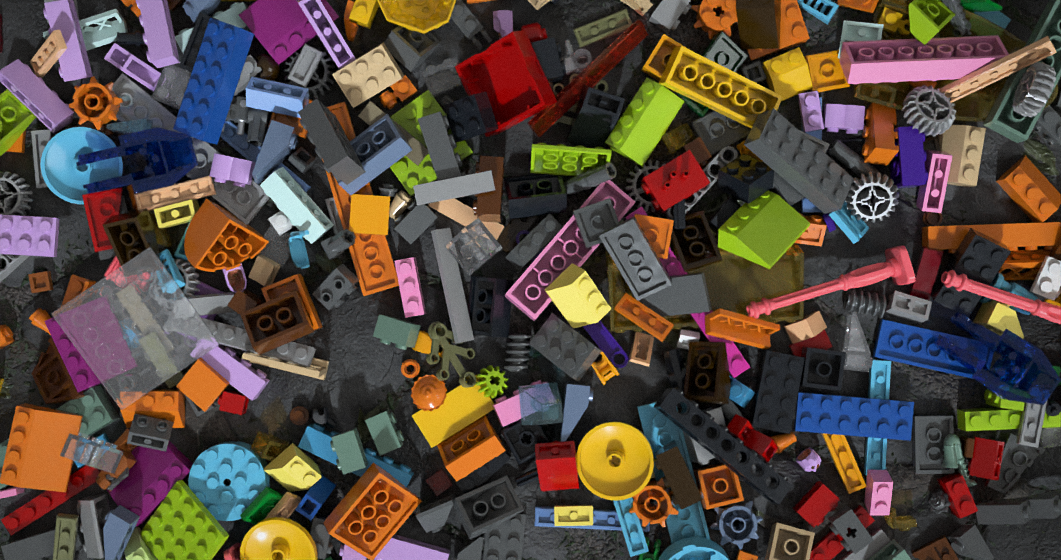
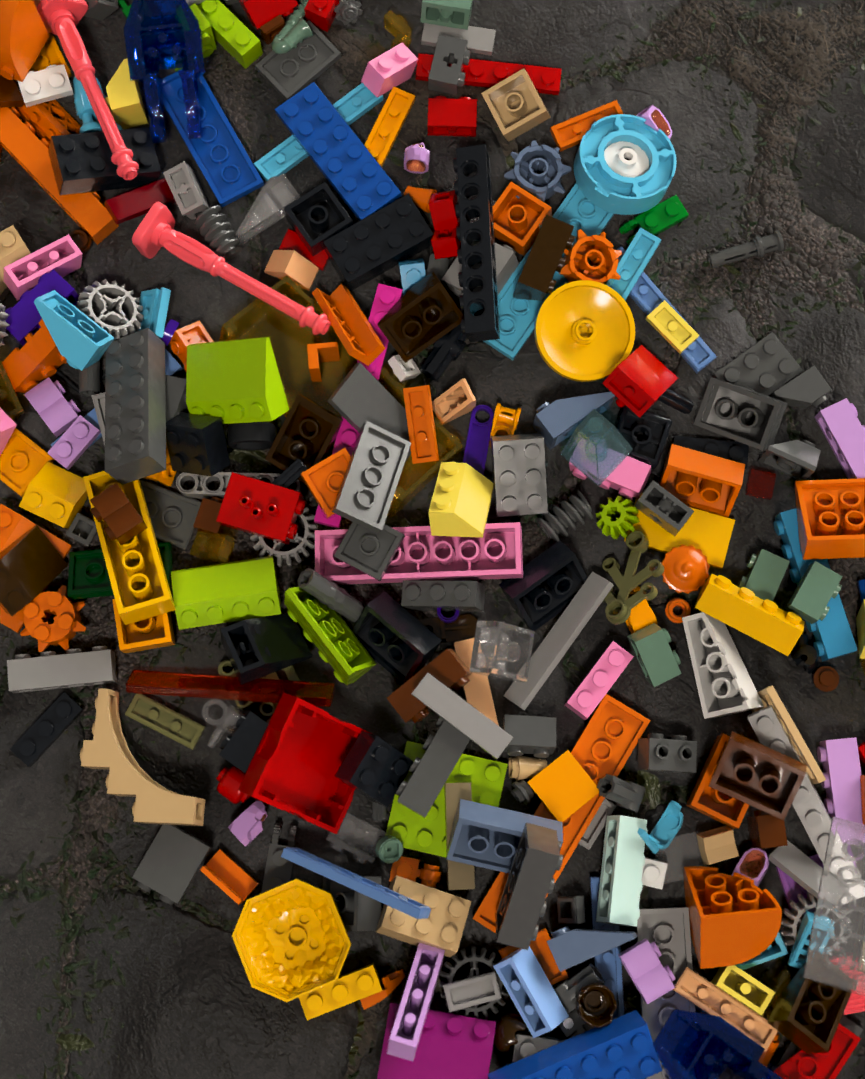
camera: 135 degrees left, 10 degrees down
none -> medium azure slope [34,290,115,371]
none -> reddish brown brick [90,483,147,545]
none -> medium blue tile [281,847,431,919]
none -> orange panel [307,342,340,383]
none -> sand green tile [375,835,403,864]
none -> dark brown hair [575,983,617,1028]
none -> dark grey brick [634,481,694,536]
none -> white wedge [682,612,764,719]
none -> yellow slope [695,573,805,656]

